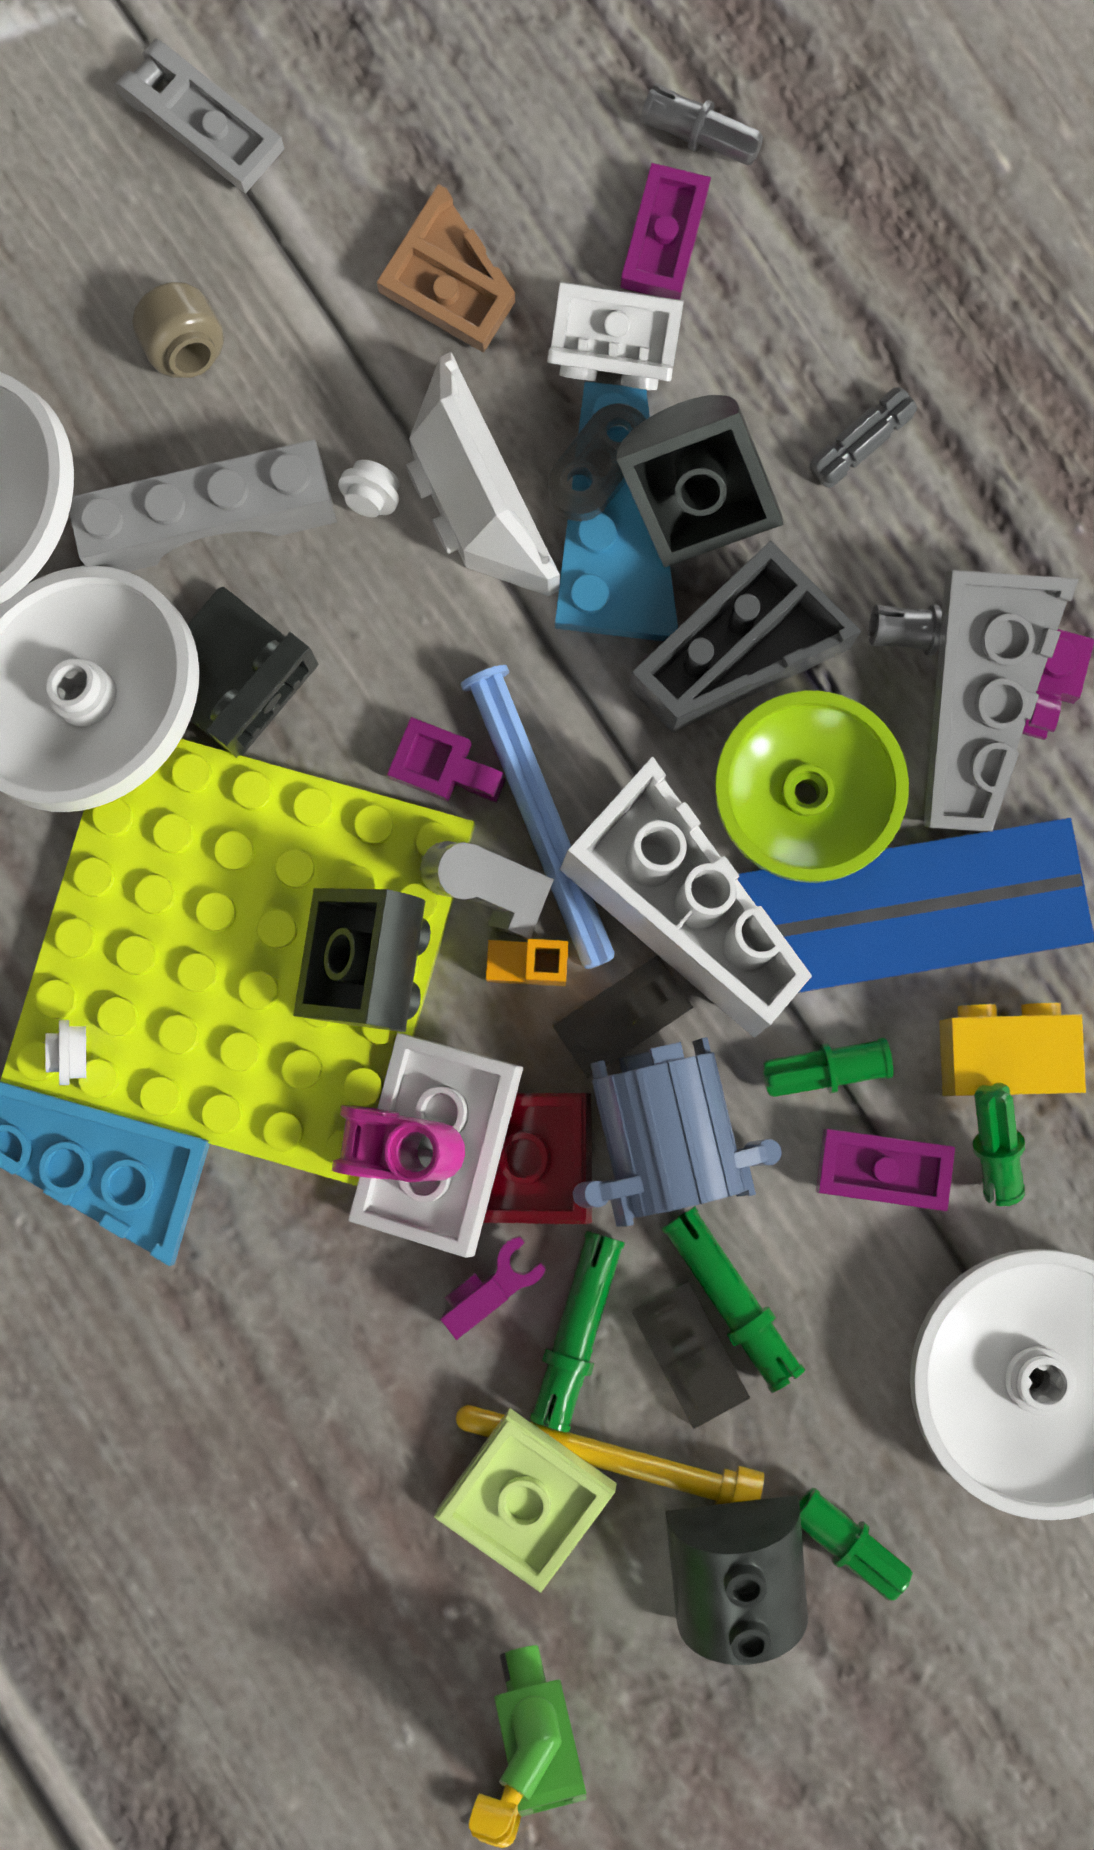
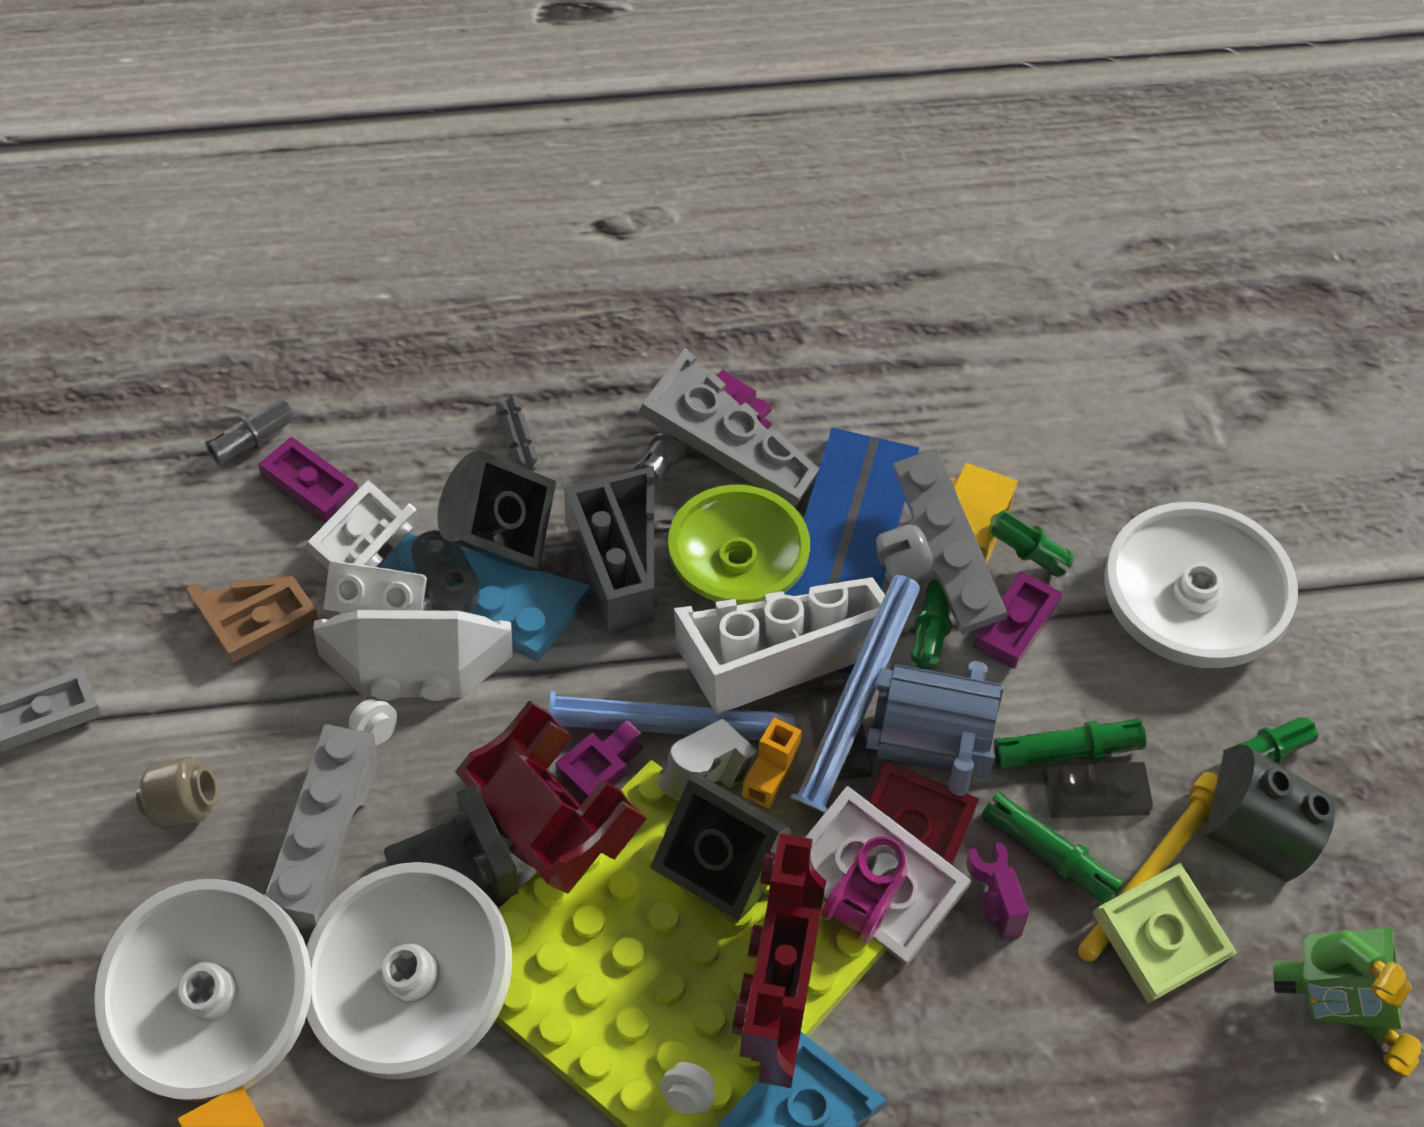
camera: 70 degrees left, 30 degrees down
none -> white bracket [323,561,433,614]
none -> dark red bracket [455,700,647,894]
none -> dark red bracket [731,833,826,1088]
none -> light blue axle [790,575,920,814]
none -> light grey plate [876,448,1007,635]

